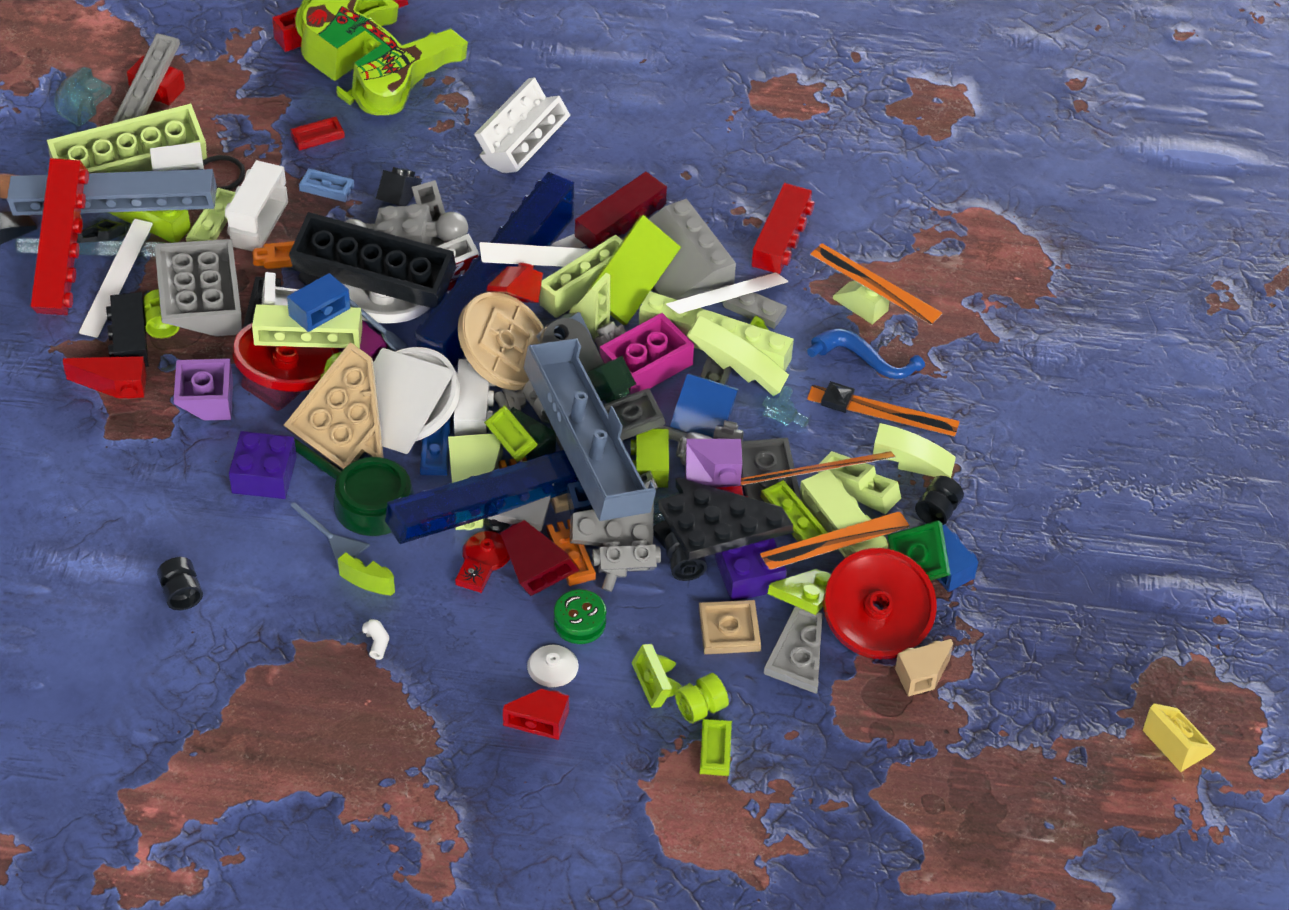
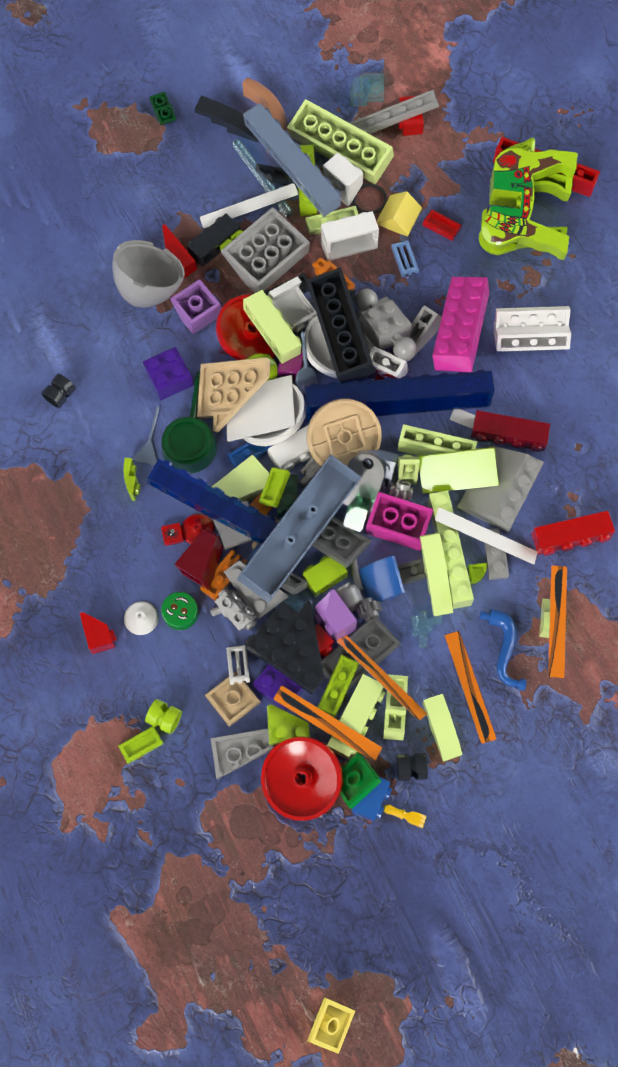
camera: 60 degrees right, 20 degrees up
red brick [31,158,89,316] -> none
blue brick [287,273,350,332] -> none
white arm [362,619,389,660] -> none
black slope [376,167,422,206] -> none
white sticker [479,242,592,267] -> none
red slope [486,263,543,303] -> none
lime tile [631,644,682,708] -> none
black tile [821,381,855,413] -> none
tan slope [895,639,953,696] -> none
none -> light grey piece [112,240,185,308]
none -> white tile [226,645,250,685]
none -> light yellow slope [376,191,422,237]
none -> yellow piece [383,804,426,828]
none -> dark pink brick [433,277,489,372]

